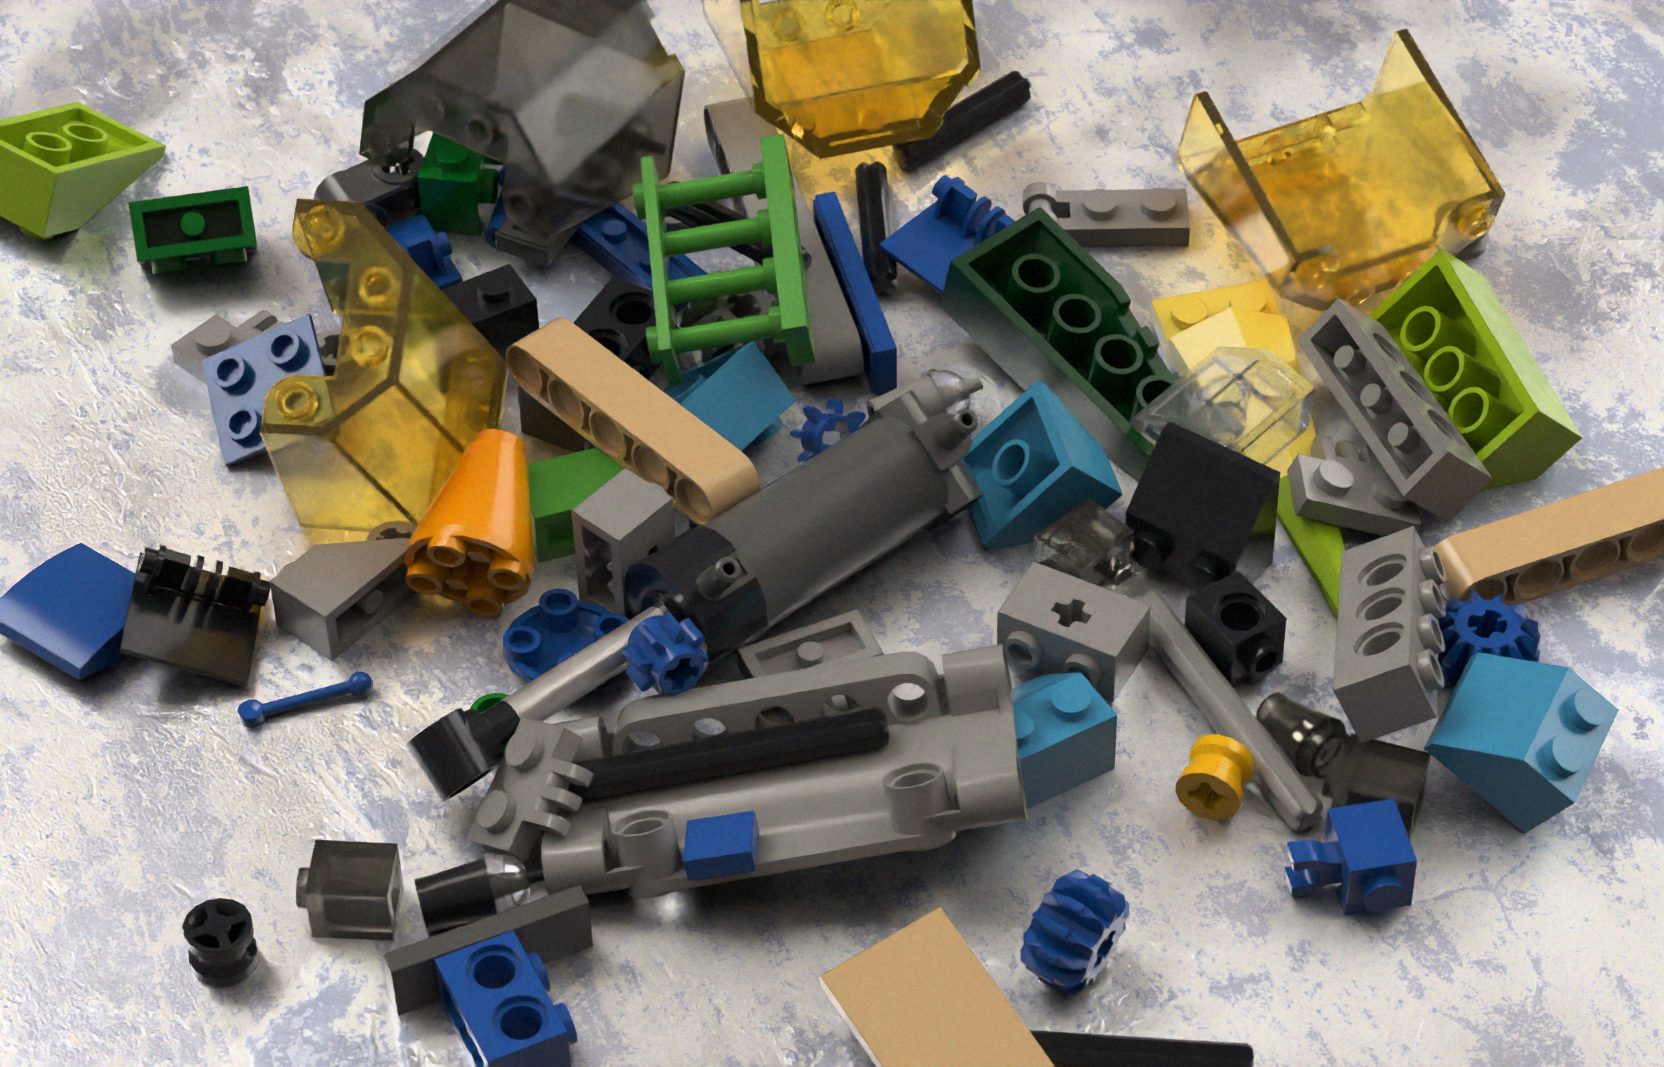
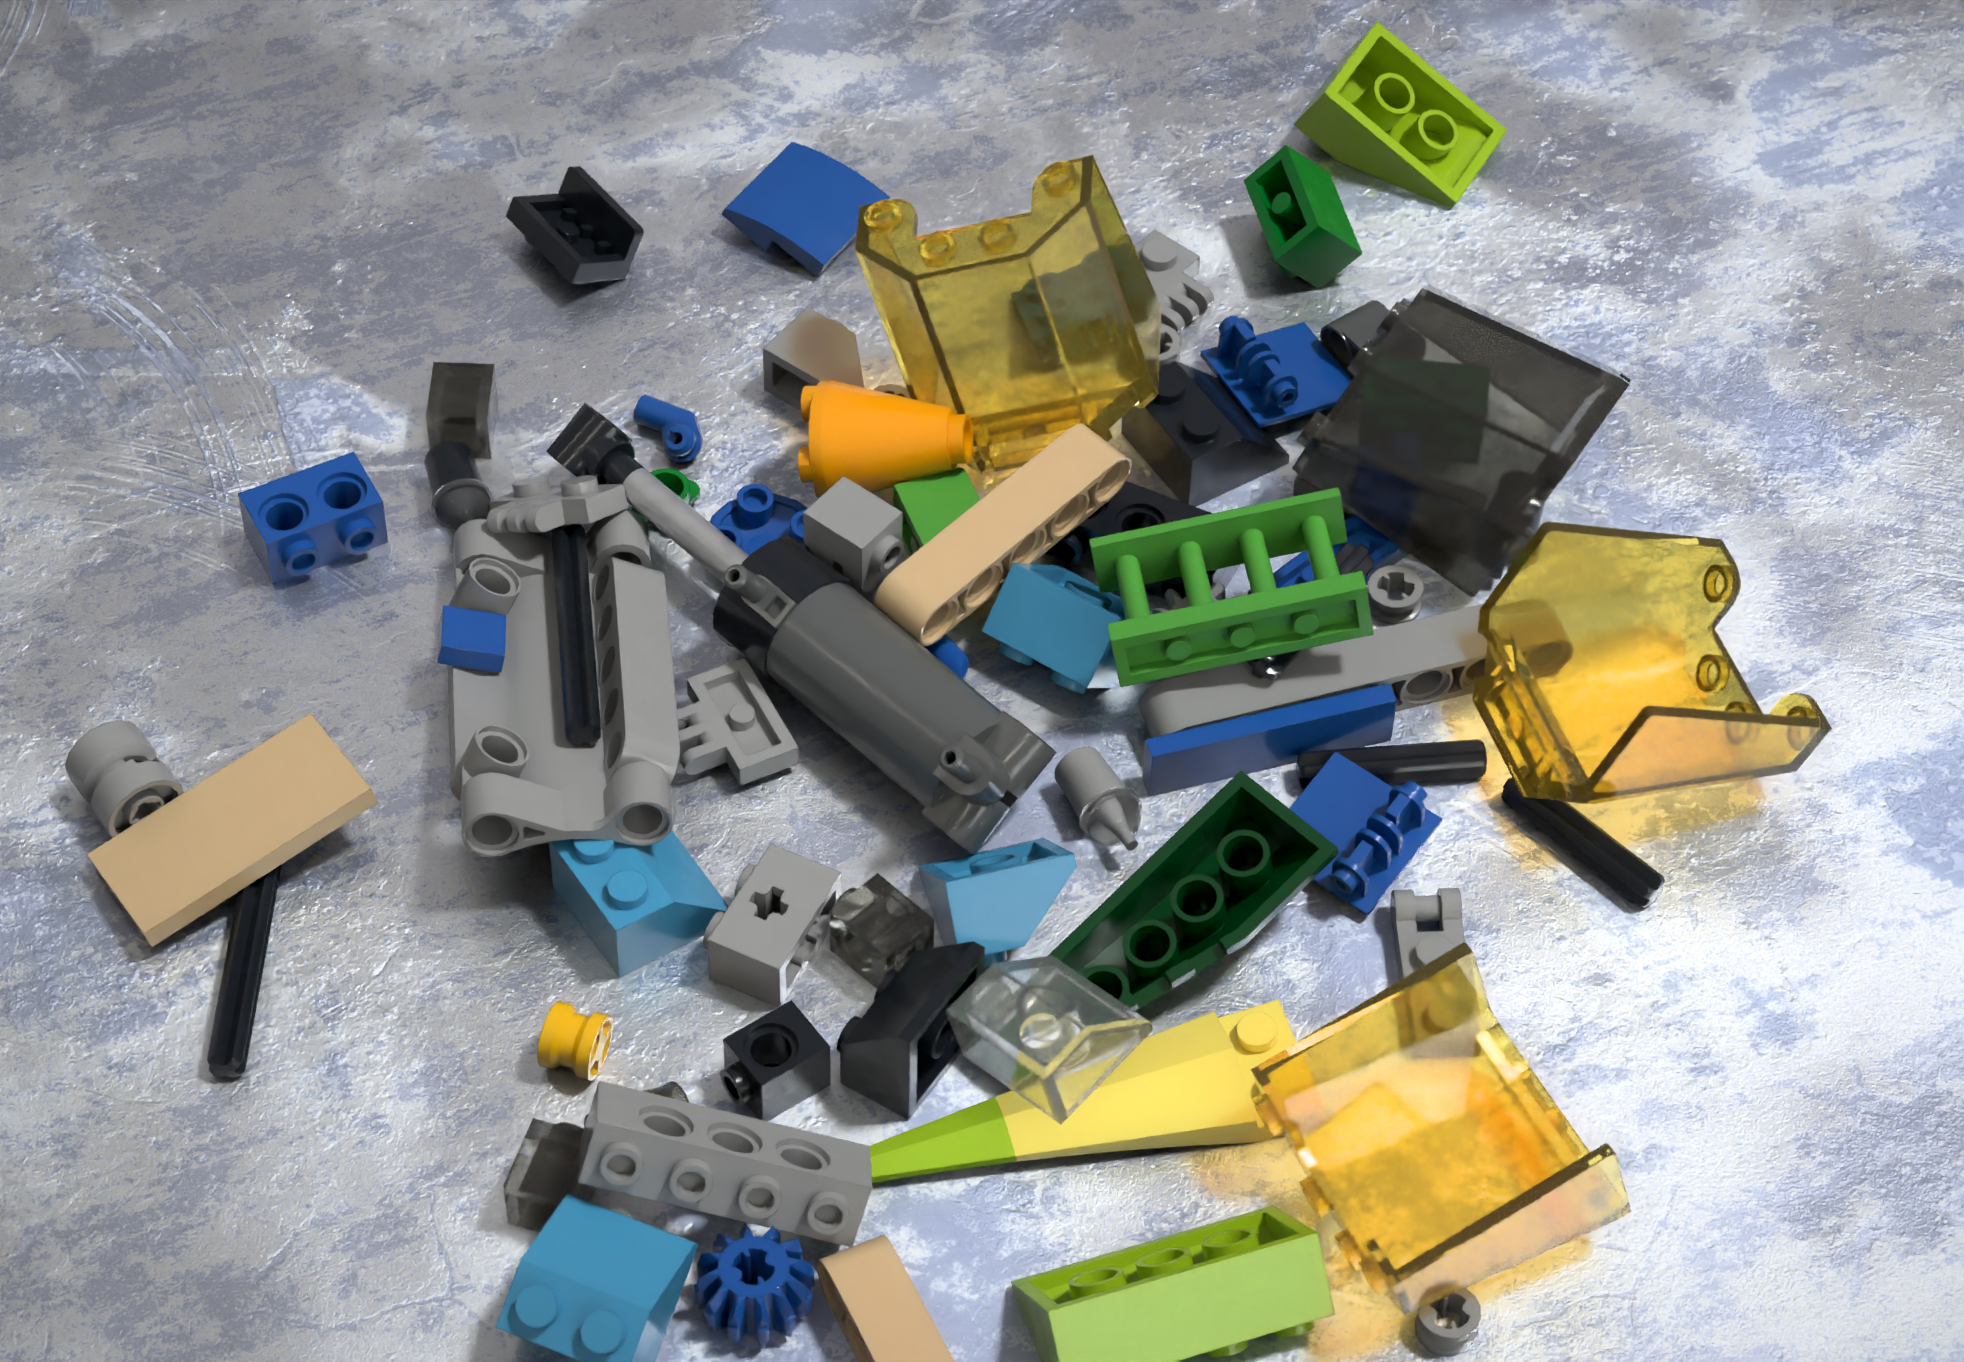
camera: 85 degrees right, 5 degrees up
black hinge [119,544,271,687] -> none
black wheel [182,898,259,987] -> none
blue hinge [238,672,373,728] -> none
dark grey tile [383,885,593,1016] -> none
blue gear [622,612,709,695] -> none
blue gear [790,399,866,464] -> none
blue gear [1020,869,1129,995] -> none
light grey axle [1134,591,1323,832] -> none
blue brick [1284,799,1417,915] -> none
light grey hinge [1287,434,1421,536] -> none
light grey brick [1297,297,1493,522] -> none
none -> black bracket [506,166,644,285]
none -> blue arm [633,394,703,462]

